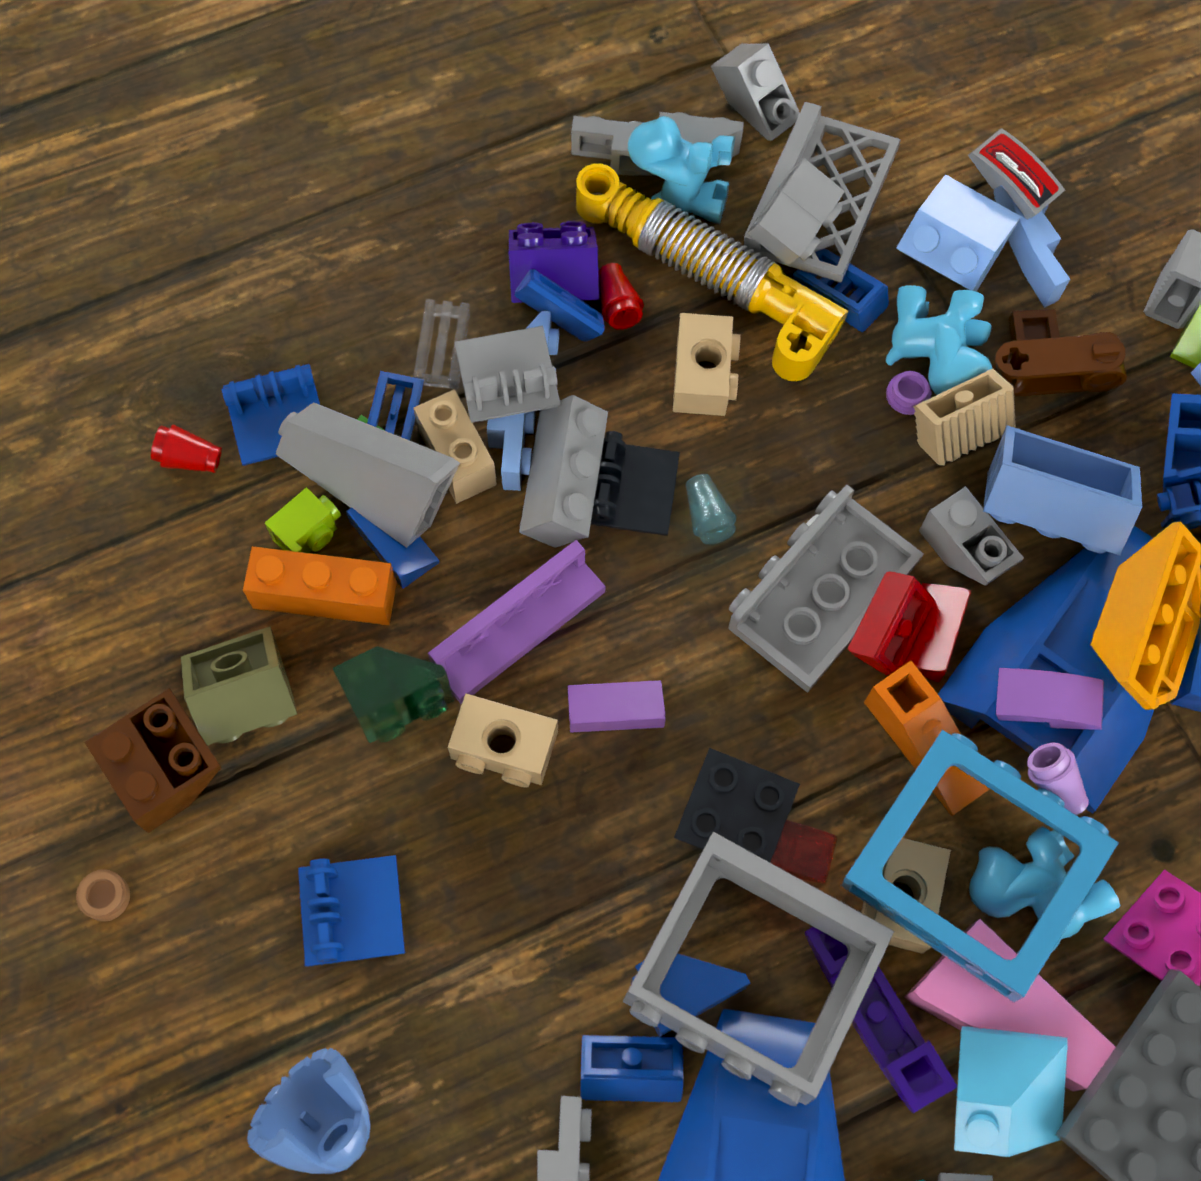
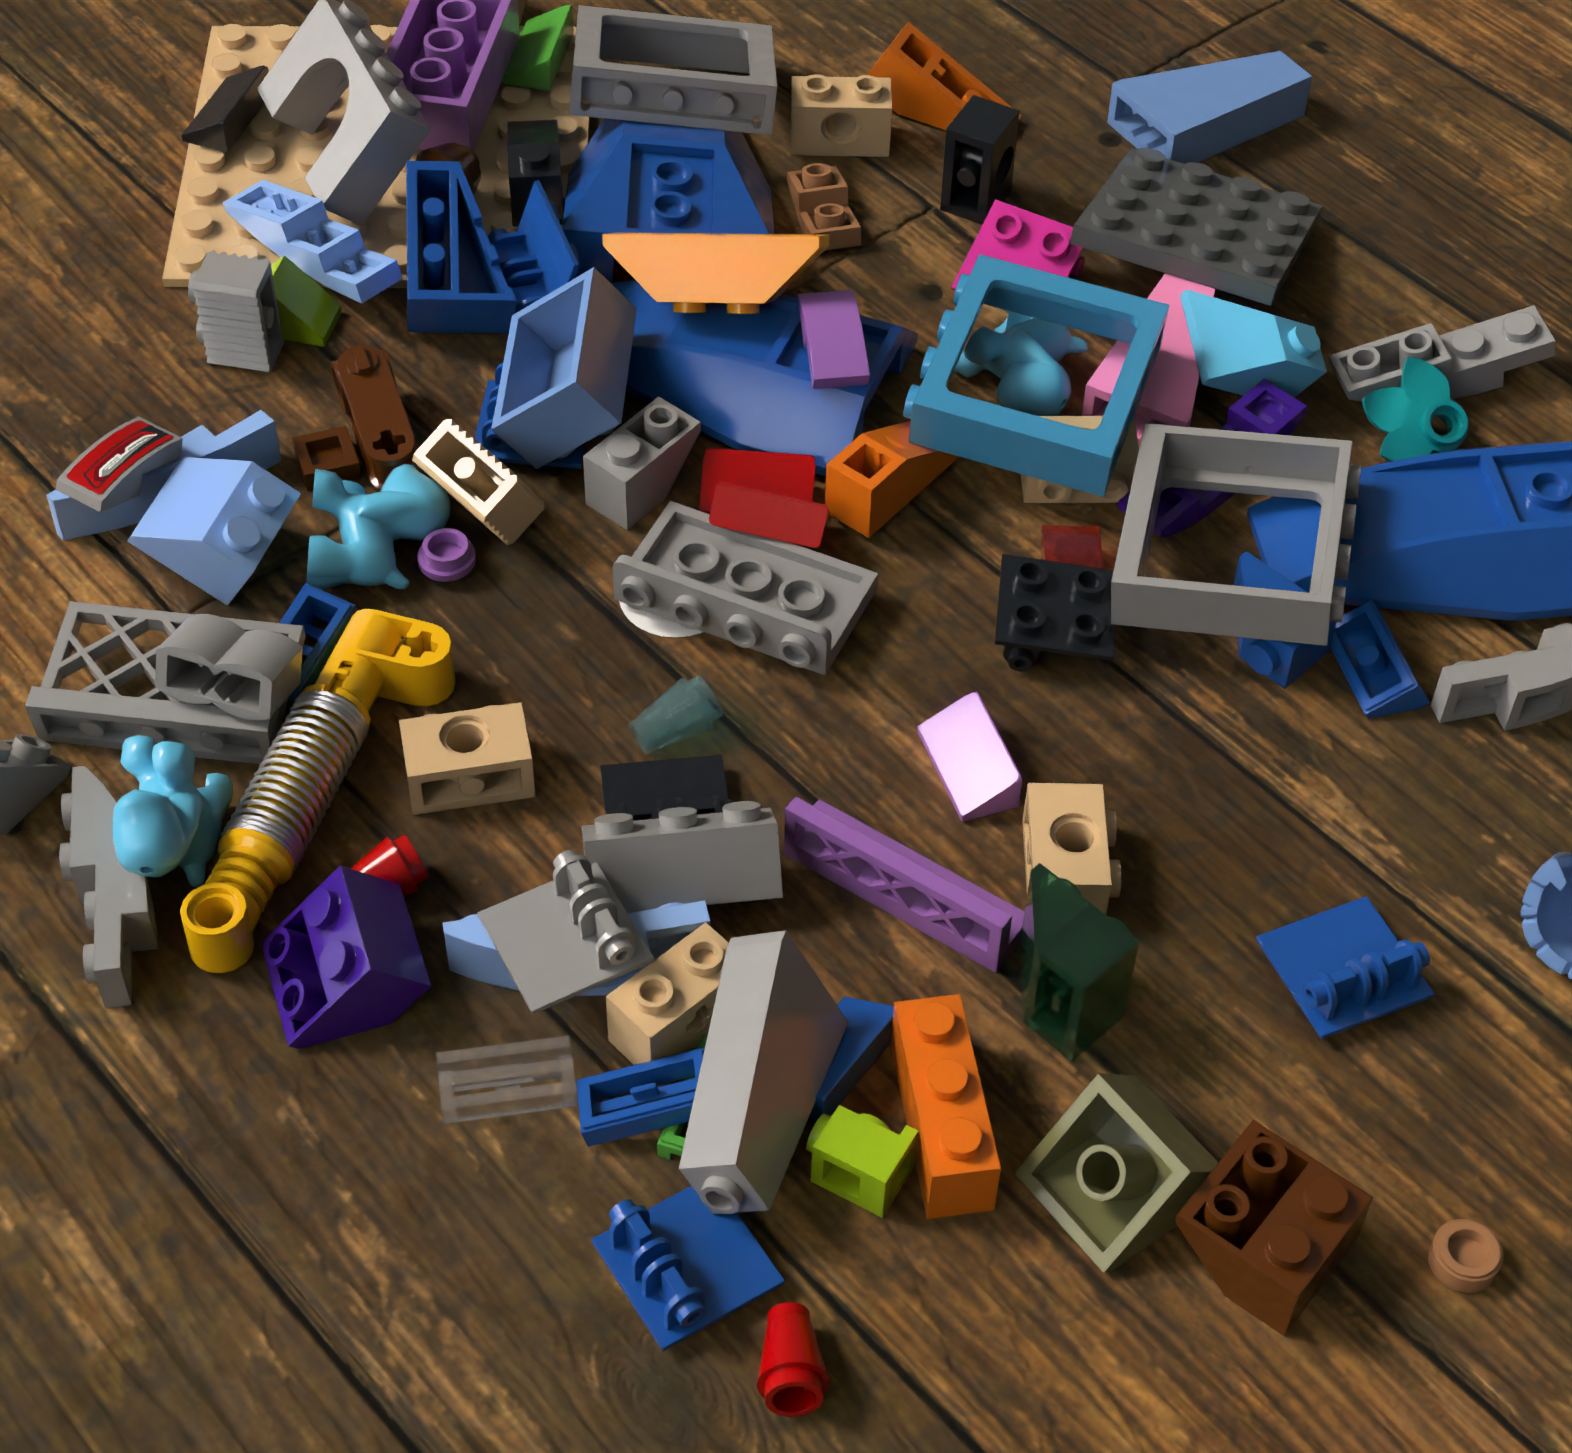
camera: 105 degrees left, 20 degrees down
blue slope [514,269,605,342] -> none
lavender cone [1027,743,1089,815] -> none

